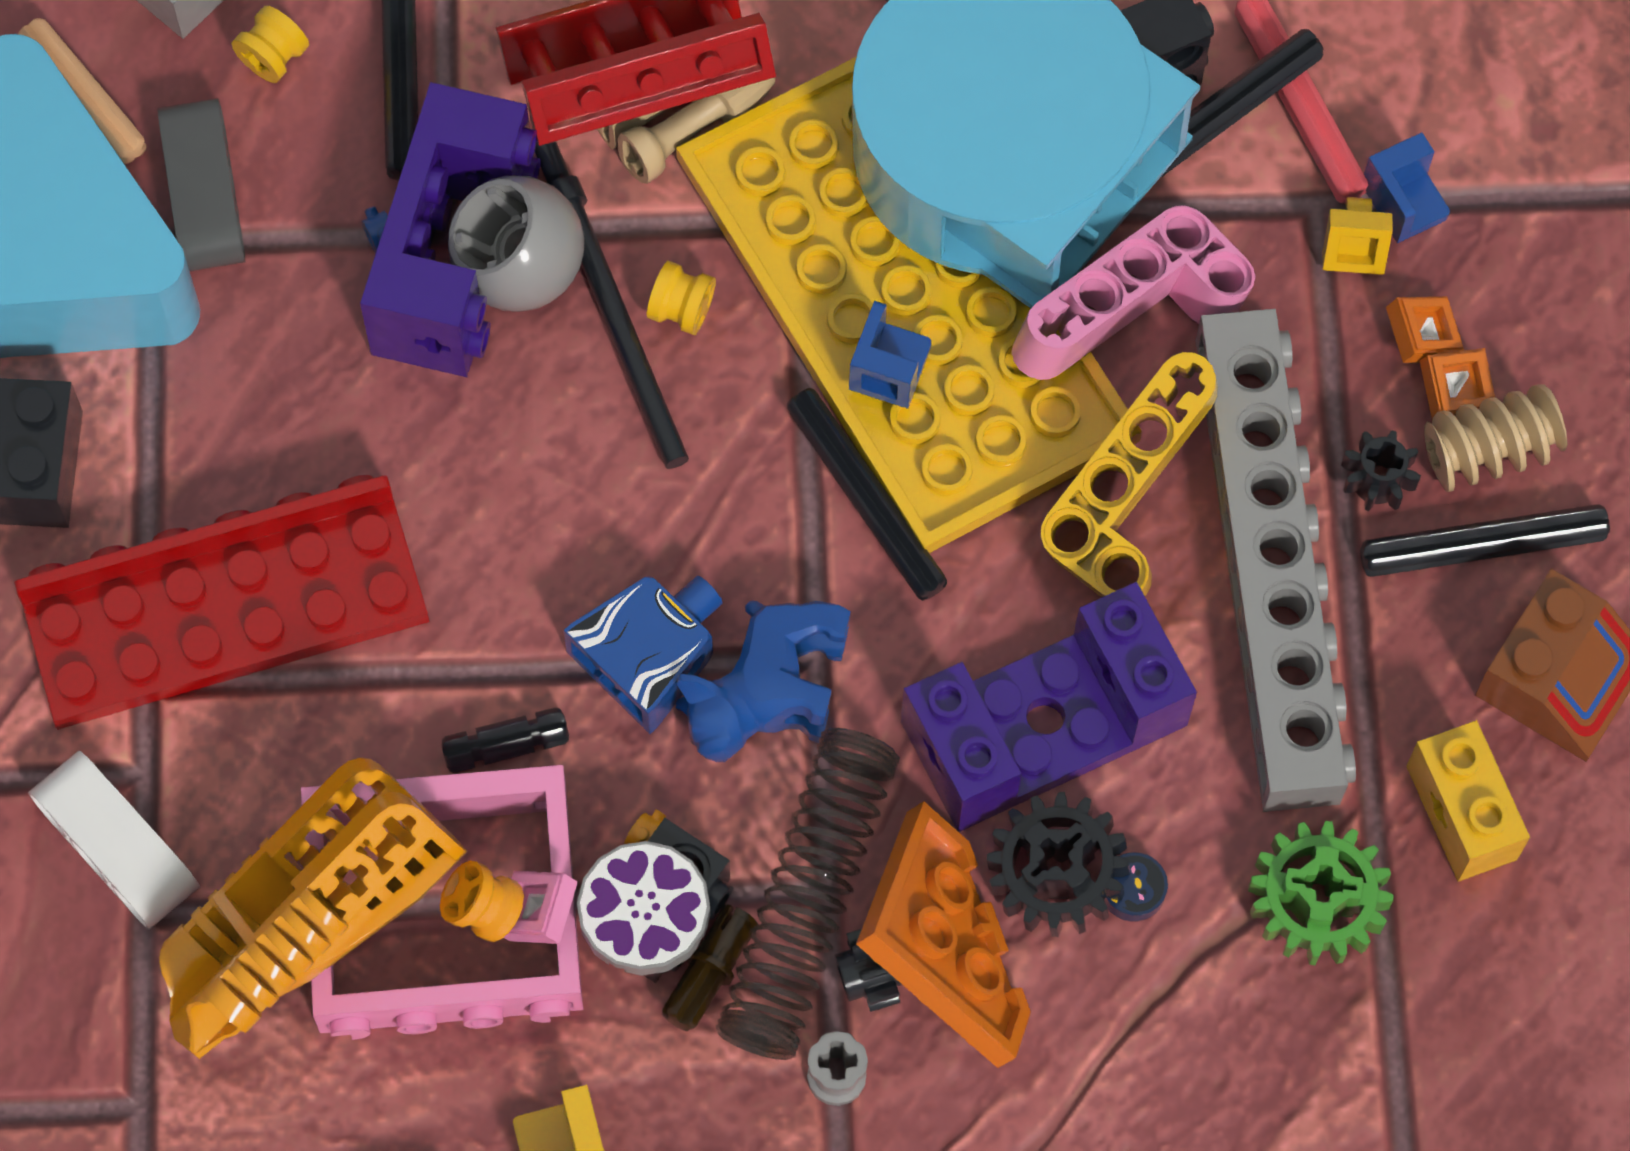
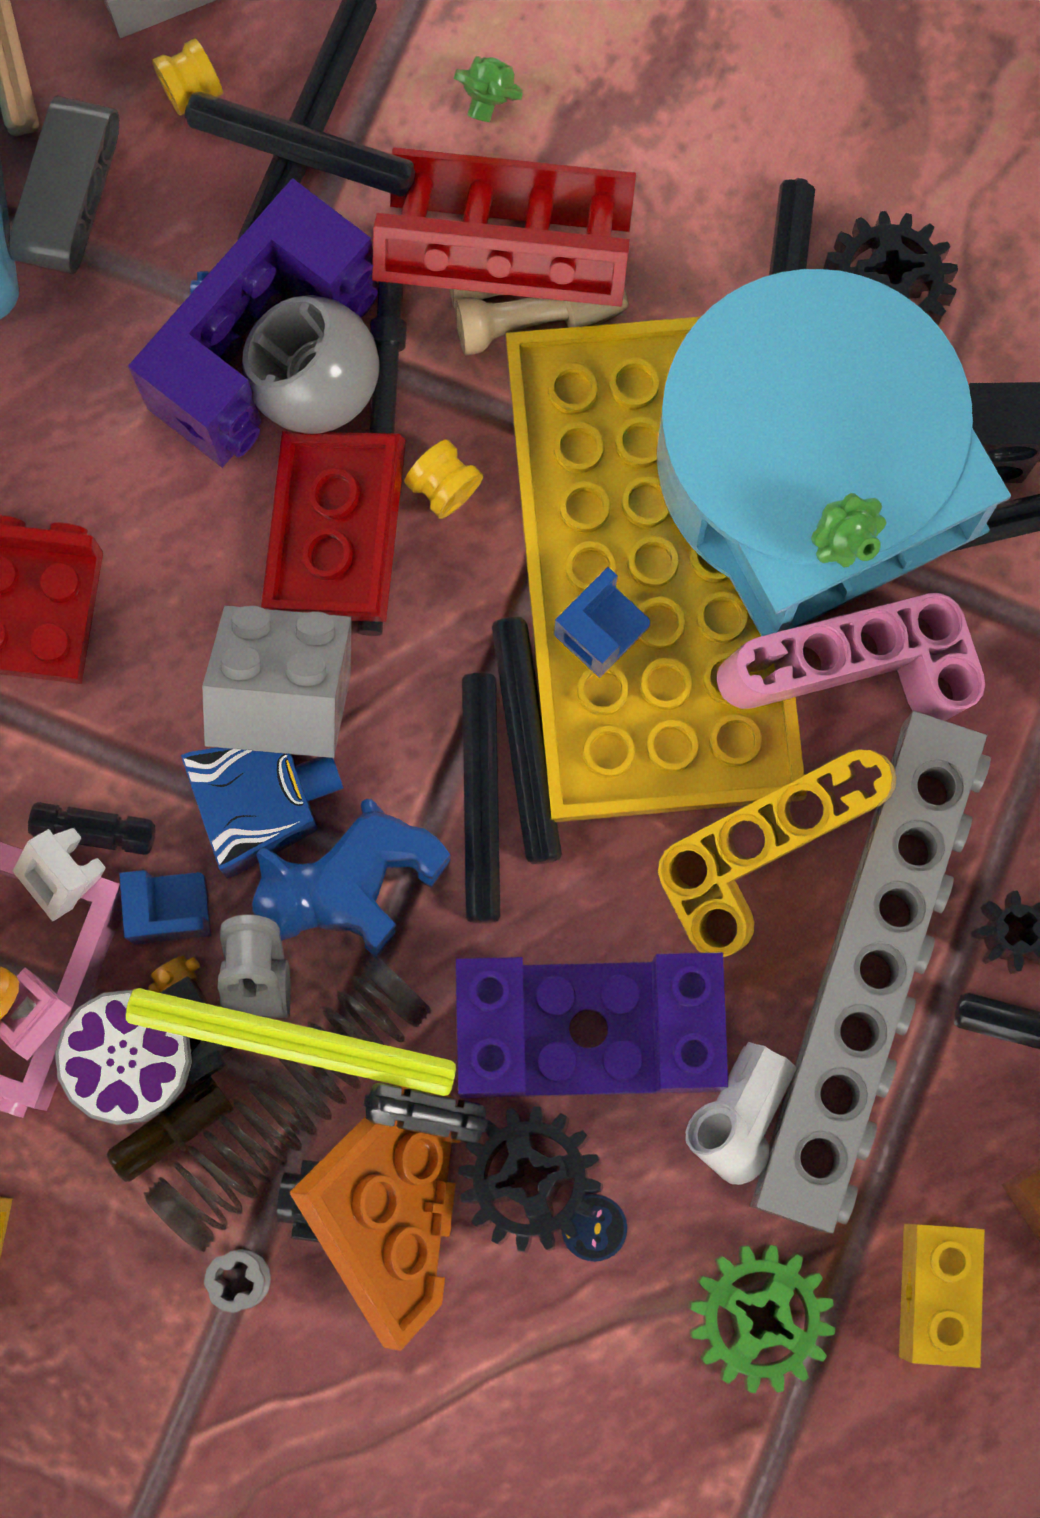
camera: 25 degrees right, 10 degrees up
none -> white tile [12,828,106,921]
none -> blue panel [119,870,211,945]
none -> neon yellow axle [126,988,456,1096]
none -> black axle [185,92,415,197]
none -> light grey brick [202,605,351,758]
none -> light grey piece [217,915,291,1018]
none -> red tile [261,431,406,622]
none -> black axle [363,1083,489,1143]
none -> black axle [462,672,501,923]
none -> white piece [685,1042,797,1185]
none -> bright green plant [811,493,886,568]

